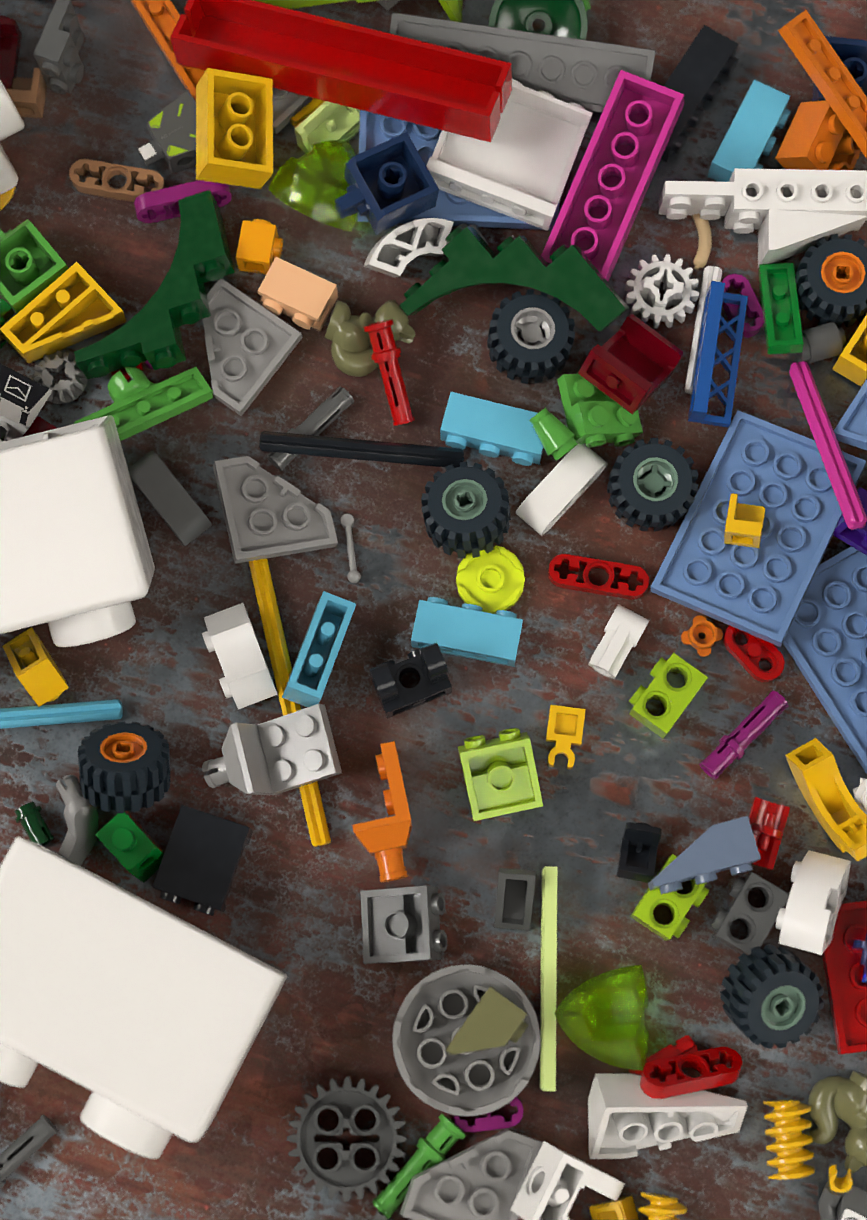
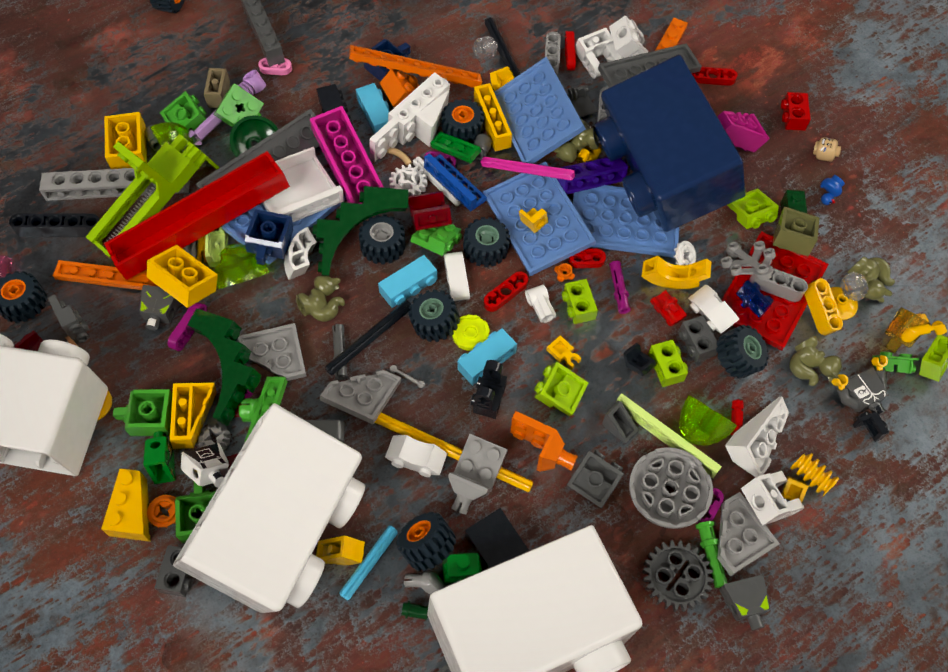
camera: 55 degrees left, 15 degrees down
medium nougat beam [69,159,166,202] -> none
light orange brick [235,219,283,275] -> none
light nougat brick [258,257,338,331] -> none
medium azure brick [282,591,356,707] -> none
red pin [363,319,415,426] -> none
olive slope [446,987,528,1055] -> none
bright green cone [529,407,578,461] -> none
red beam [640,1046,743,1099] -> none
sand blue slope [648,816,761,894] -> none
yellow piece [763,1100,815,1180] -> none

